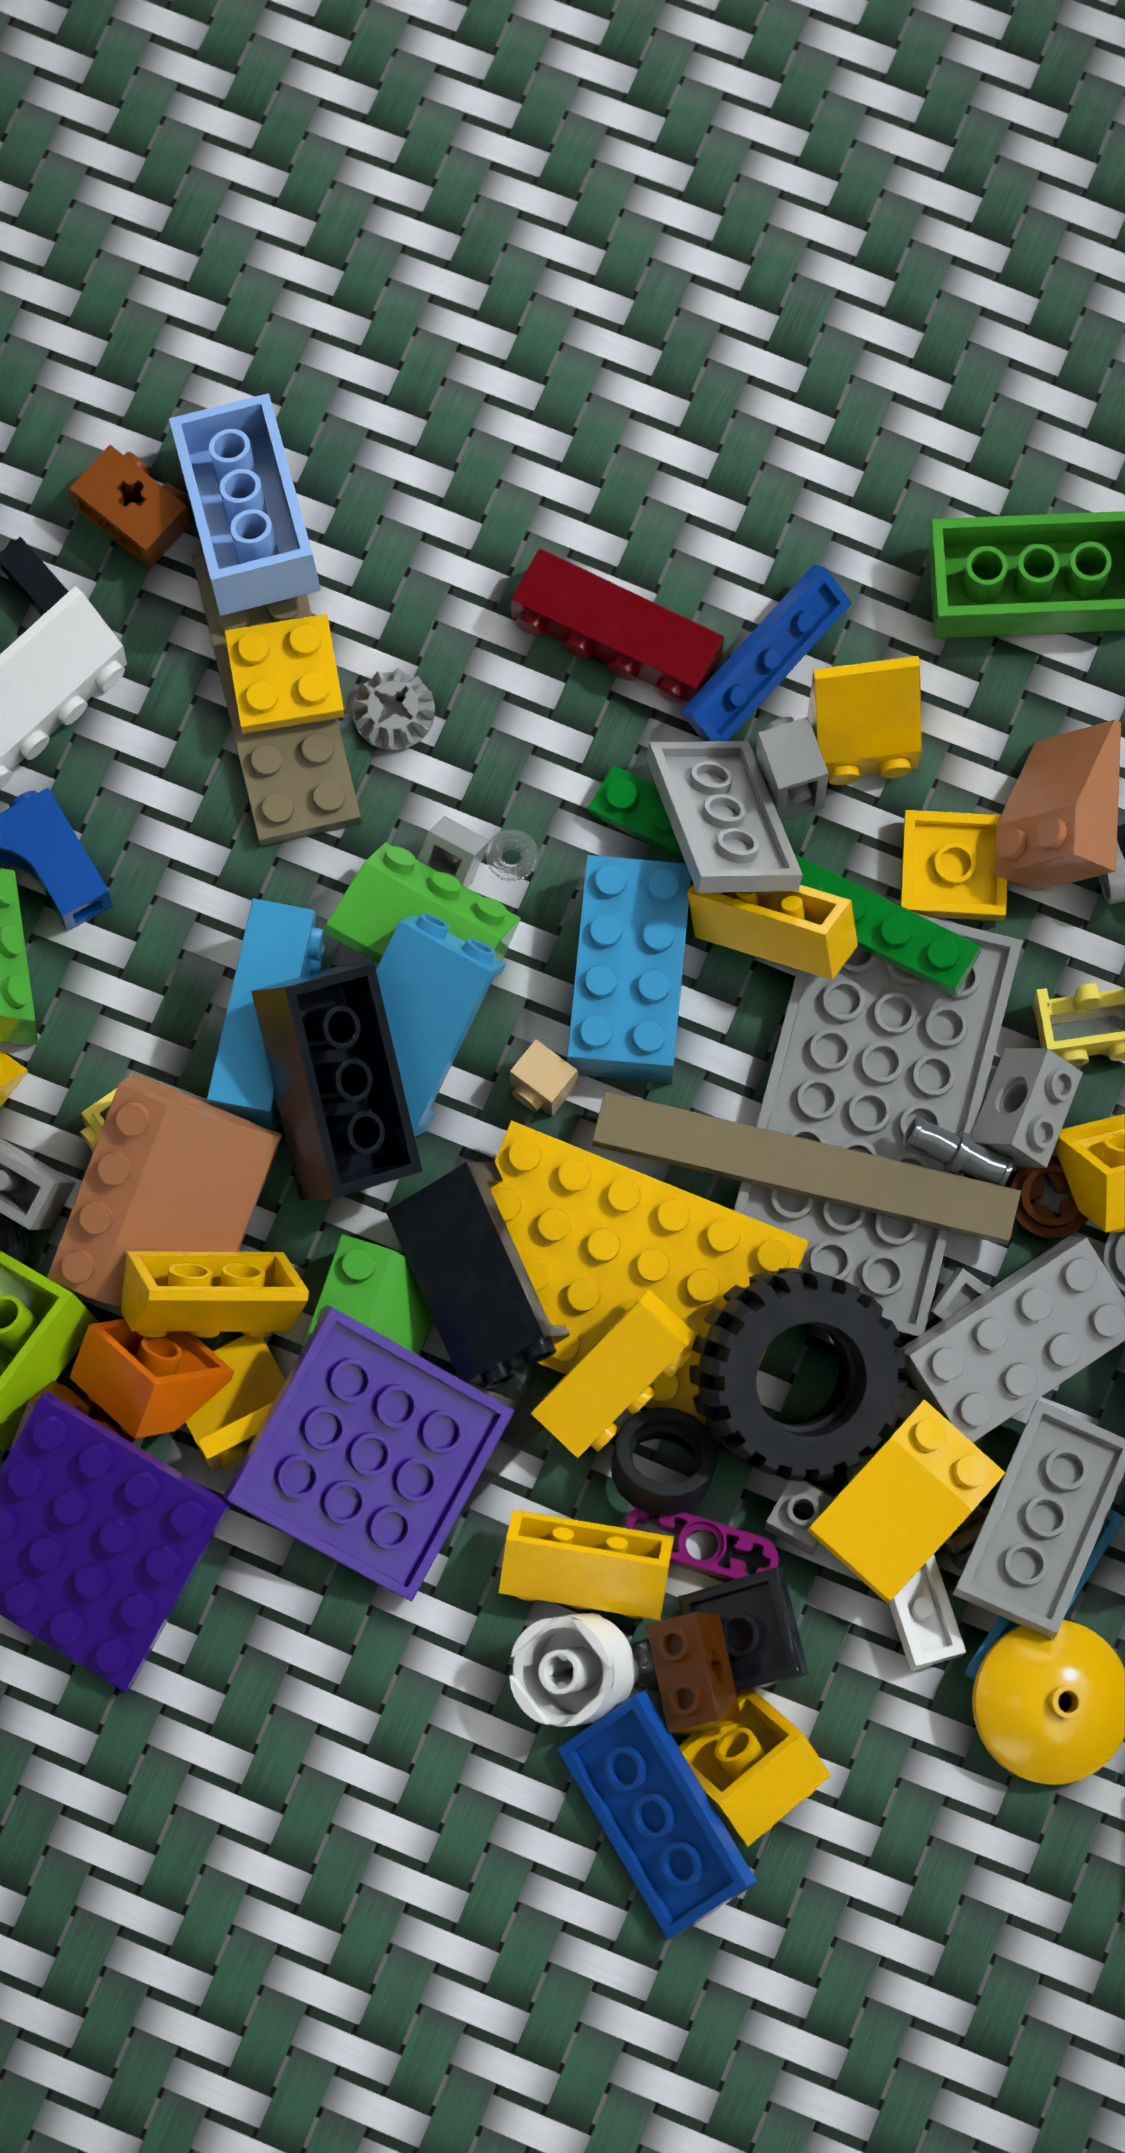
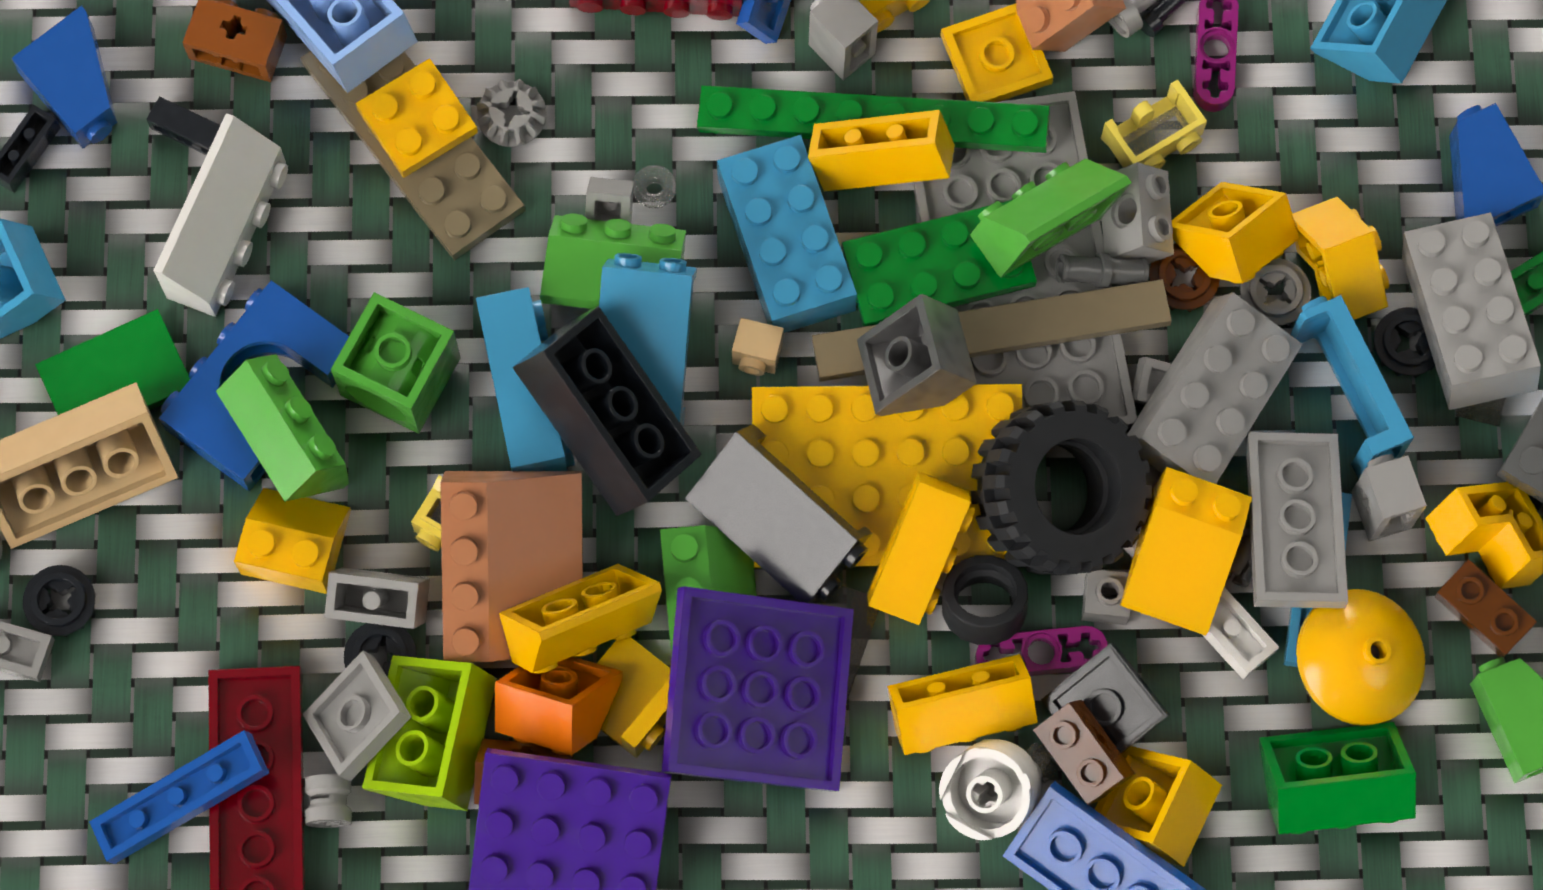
camera: 25 degrees left, 0 degrees up
light grey plate [646,741,803,894] -> none
none -> bright green brick [331,292,461,434]
none -> green plate [841,200,1037,327]
none -> flat silver slope [857,294,977,416]
none -> bright green slope [970,158,1132,278]
none -> green slope [1259,722,1416,835]

